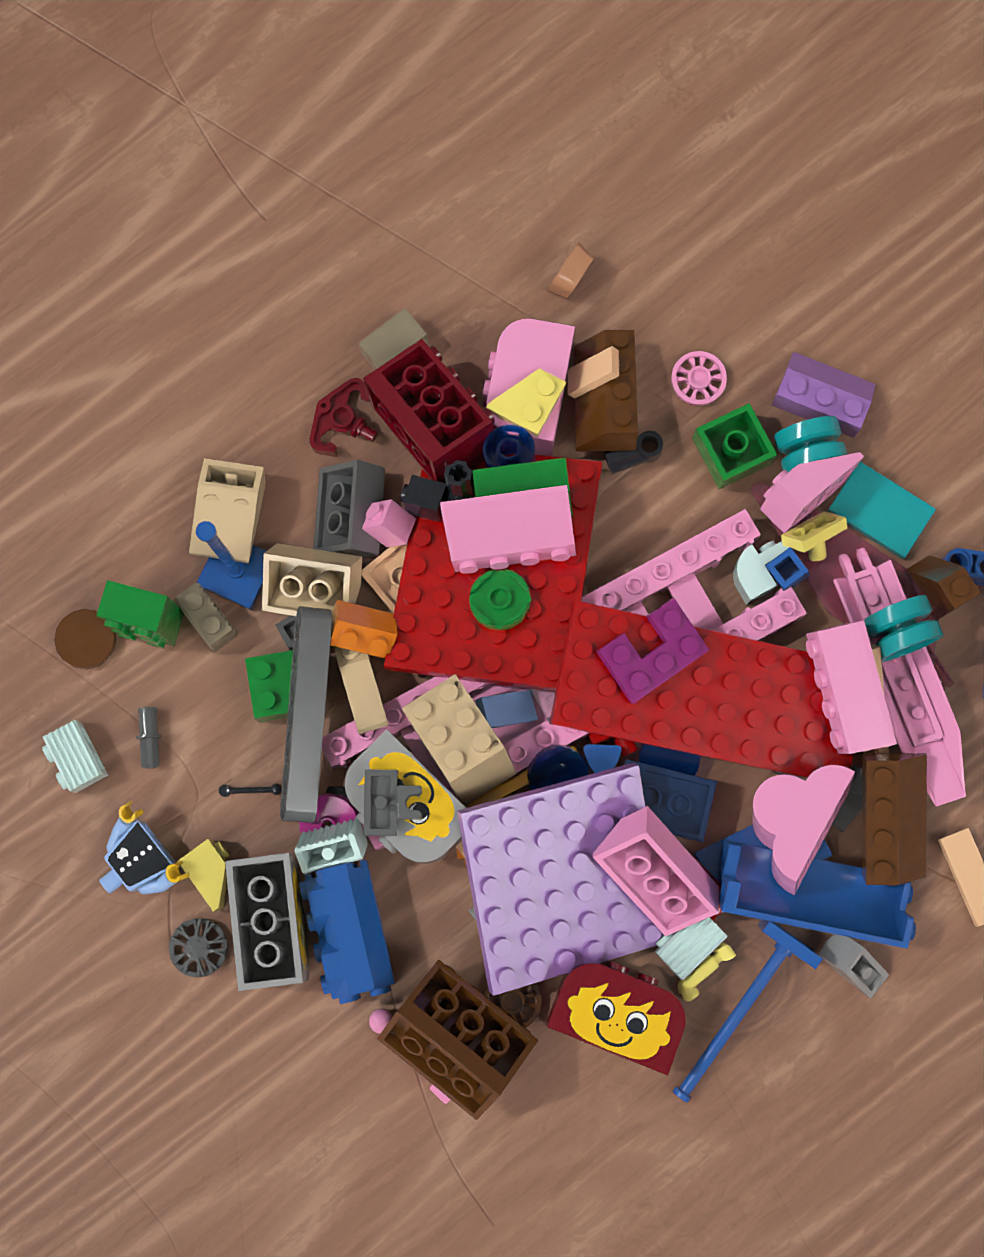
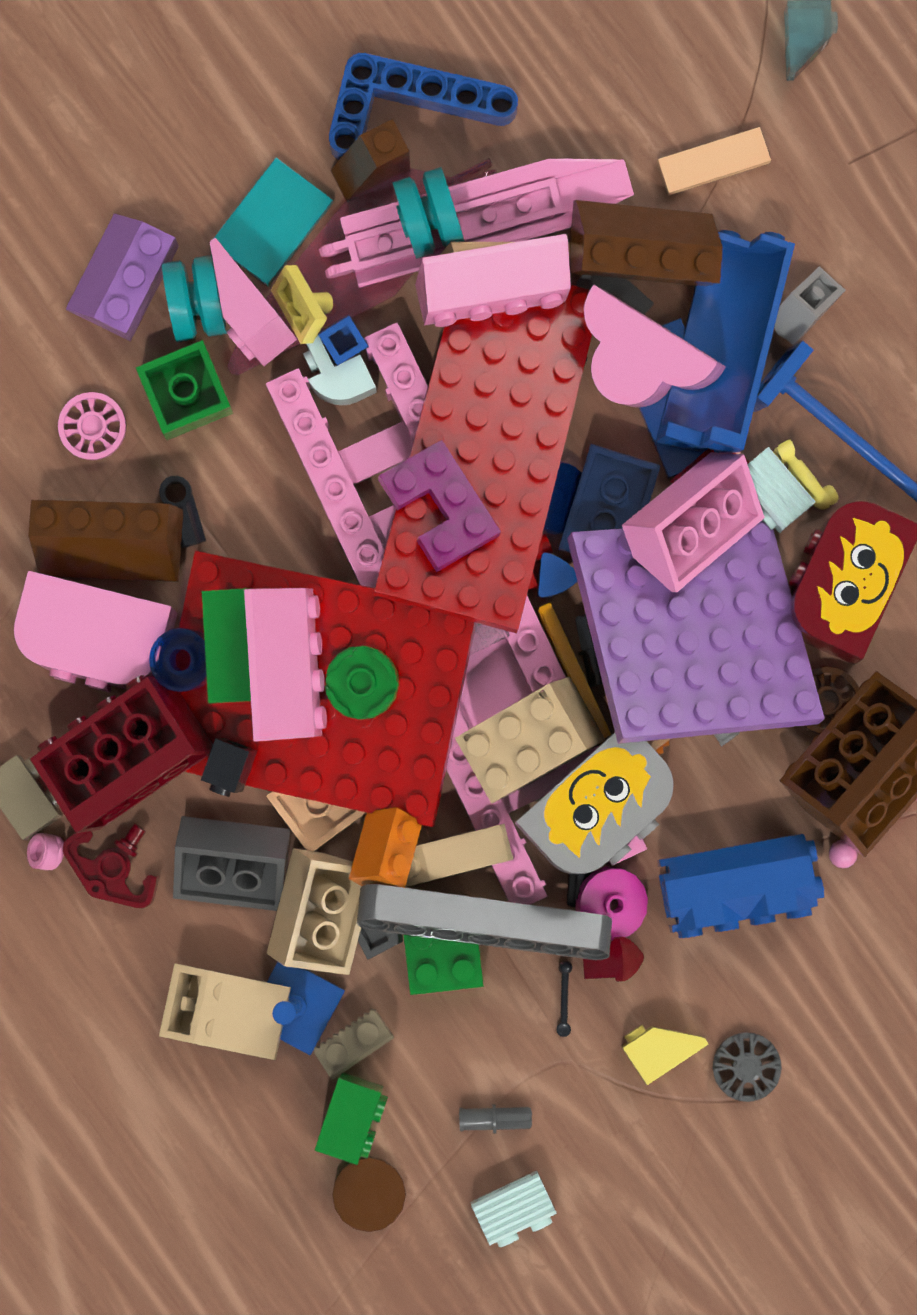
camera: 90 degrees left, 5 degrees up
torso [99,800,189,895] -> none
light grey brick [225,853,309,991] -> none
light aqua brick [294,818,368,874] -> none
bright pink brick [362,499,416,547] -> none
dark grey plate [364,769,422,836] -> none
black piece [444,460,475,502] -> none
medium blue tile [475,690,538,728] -> none
light yellow wing [486,368,566,437] -> none
clear blue tile [527,744,589,790] -> none
light nougat tile [568,346,619,398] -> none
none -> bright pink tile [27,833,64,870]
none -> dark red tile [583,936,644,982]

